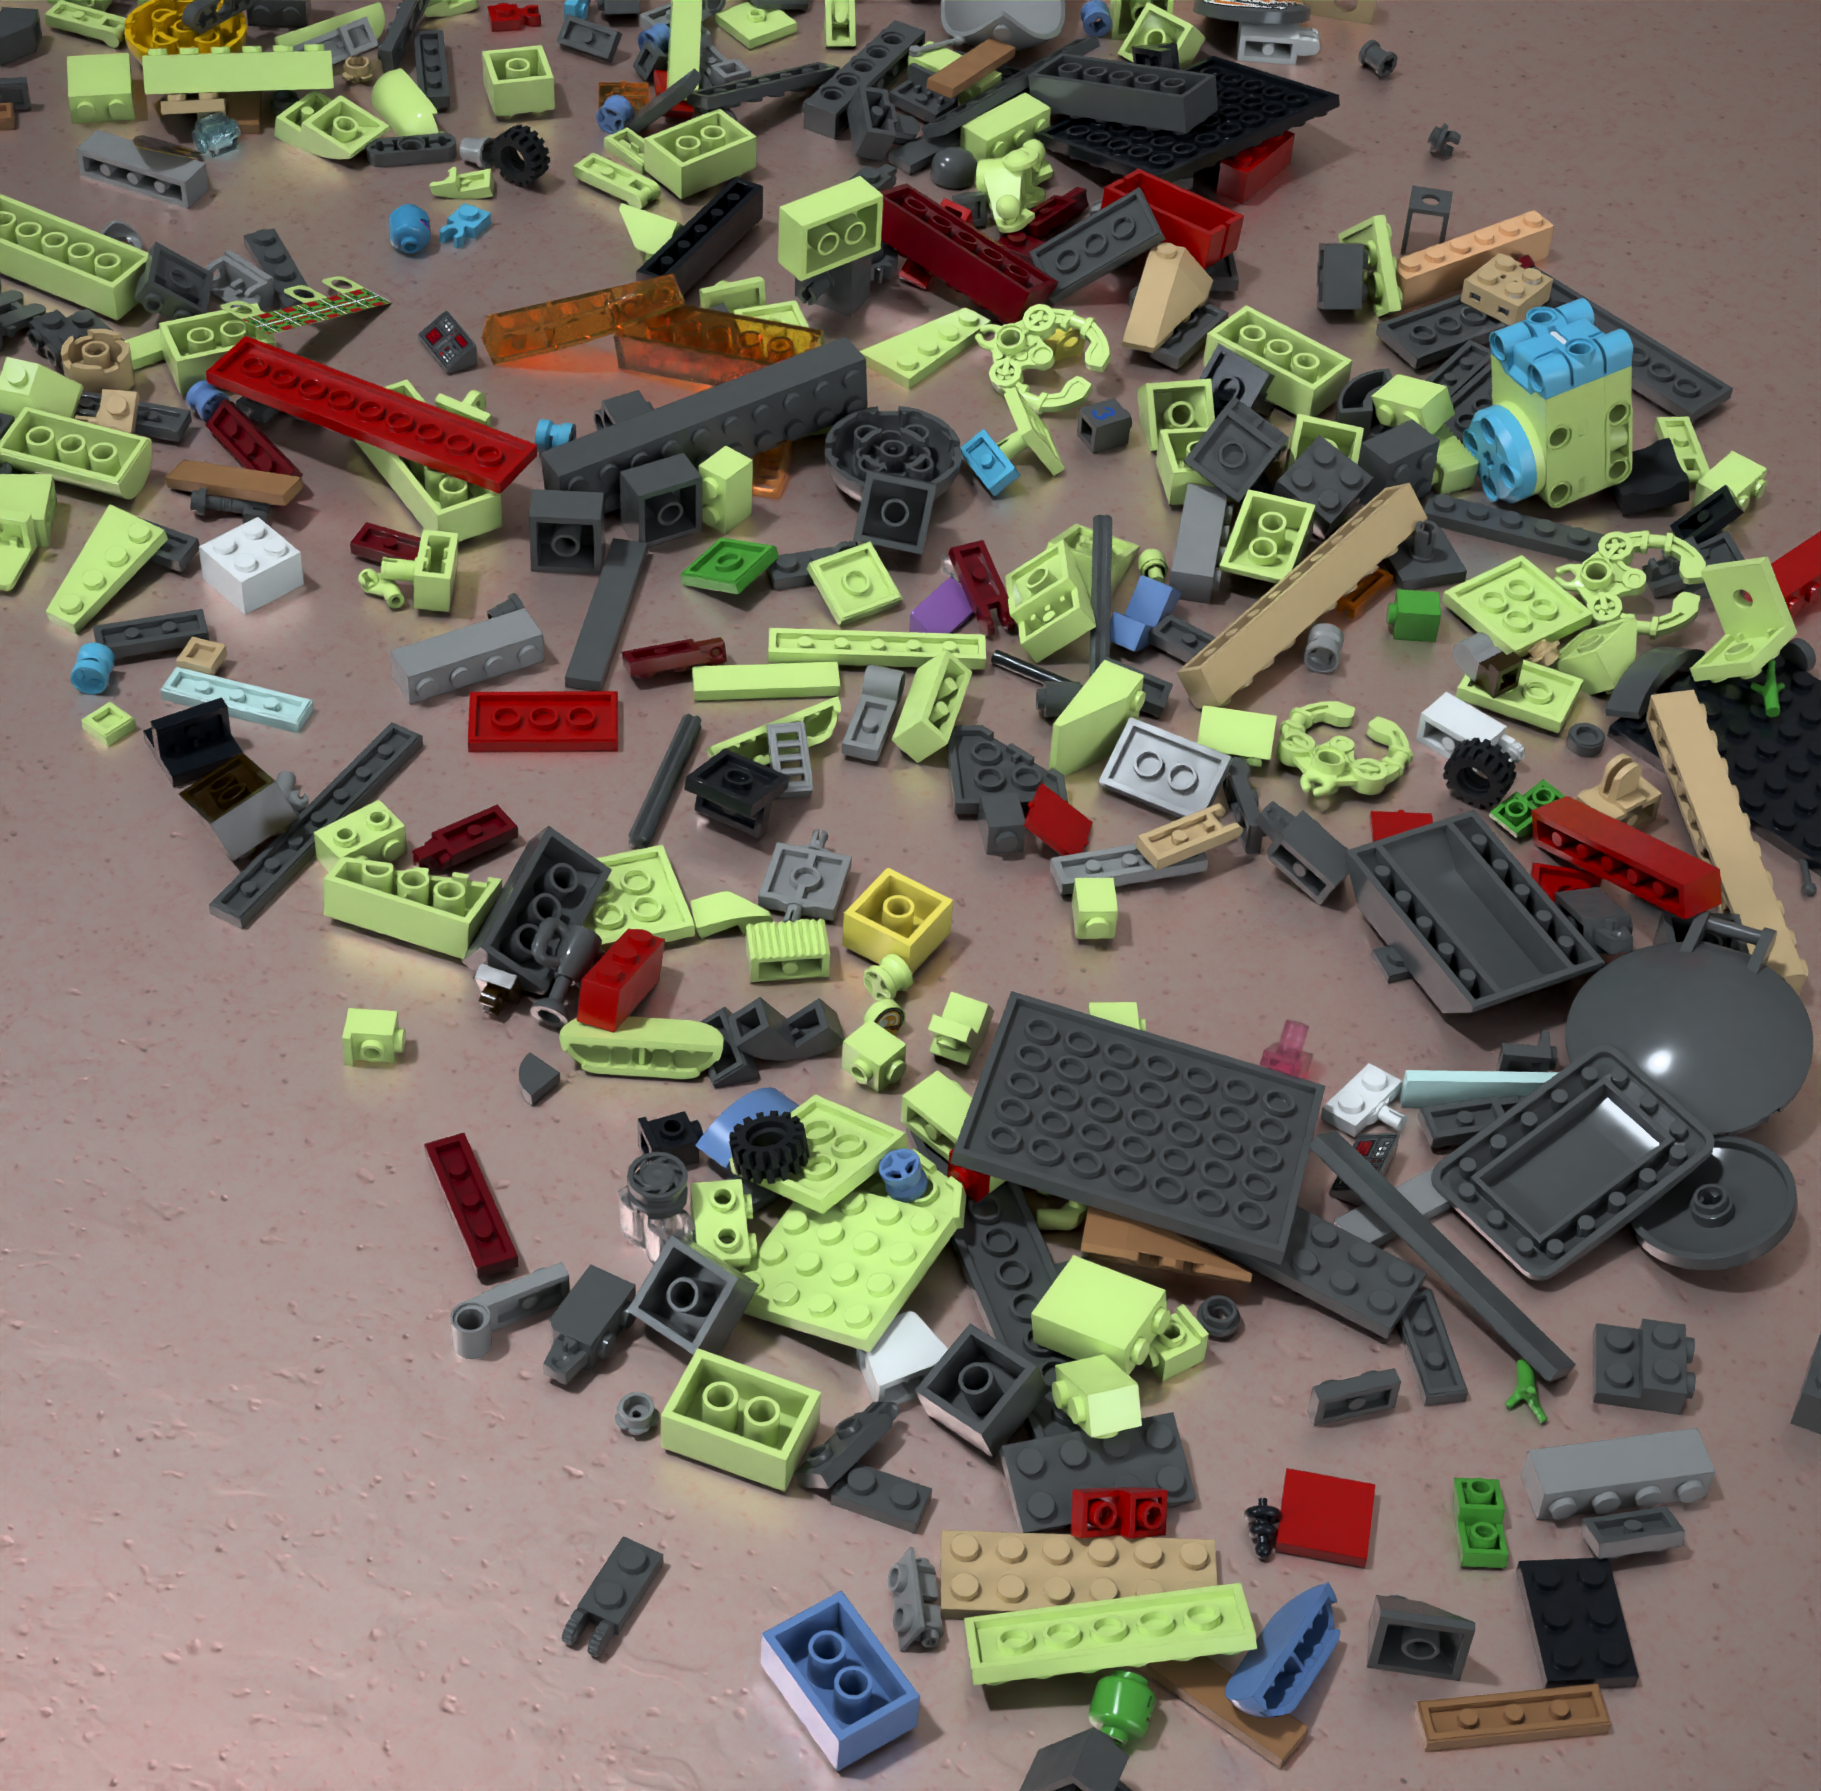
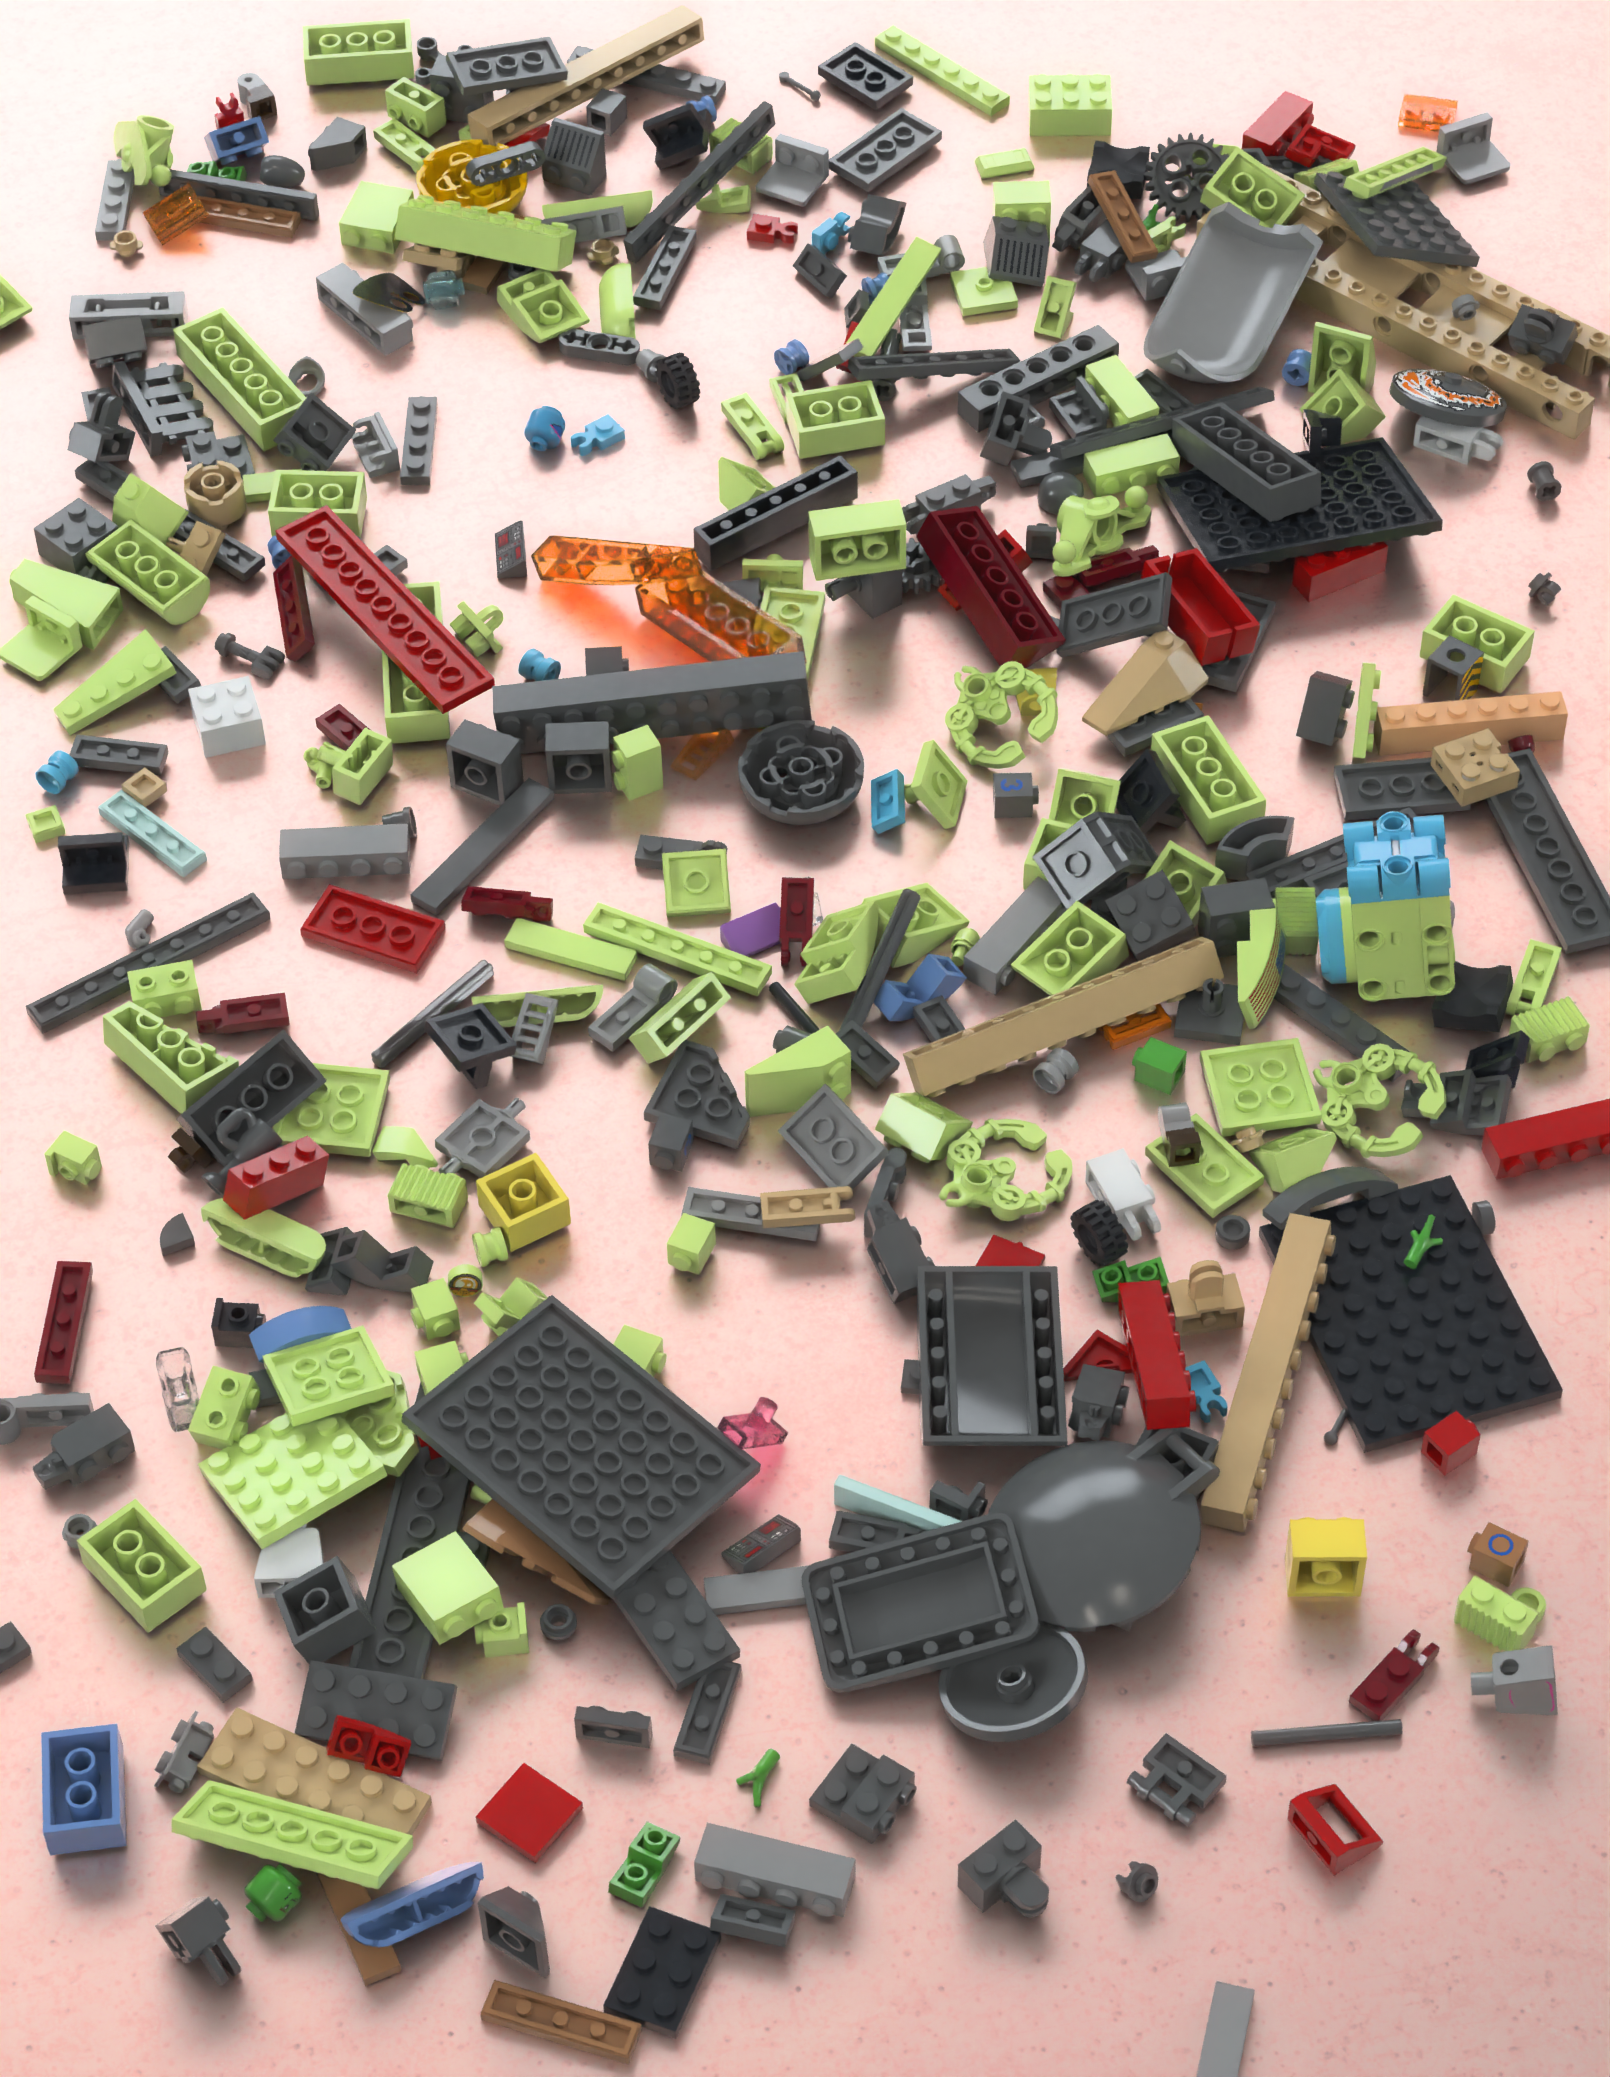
camera: 30 degrees right, 5 degrees up
medium nougat tile [165,459,303,506] -> none
dark brown slope [179,752,298,861] -> none
piece [221,276,392,334] -> none
yellowish green slope [430,166,494,199] -> none
yellowish green brick [482,45,555,116] -> none
clear orange piece [599,81,649,117] -> none
dark grey wheel [627,1152,688,1220] -> none
dark grey brick [627,1235,760,1356] -> none
bright green tile [680,537,779,594] -> none
black tyre [729,1111,810,1184] -> none
dark grey hinge [794,1402,899,1489] -> none
dark grey brick [853,469,937,555] -> none
yellowish green wing [860,307,991,390] -> none
medium blue wheel [879,1149,928,1203] -> none
light grey hinge [909,34,965,57] -> none
medium nougat tile [926,37,1016,99] -> none
red piece [1023,783,1093,856] -> none
yellowish green brick [1052,1354,1142,1439] -> none
black hair [1244,1498,1282,1559] -> none
dark grey tile [1308,1131,1576,1382] -> none
white plate [1321,1063,1407,1138] -> none
yellowish green brick [1371,374,1455,434] -> none
yellowish green bracket [1690,556,1797,683] -> none
none -> yellowish green slope [1237,908,1286,1029]
none -> yellowish green brick [1419,595,1535,694]

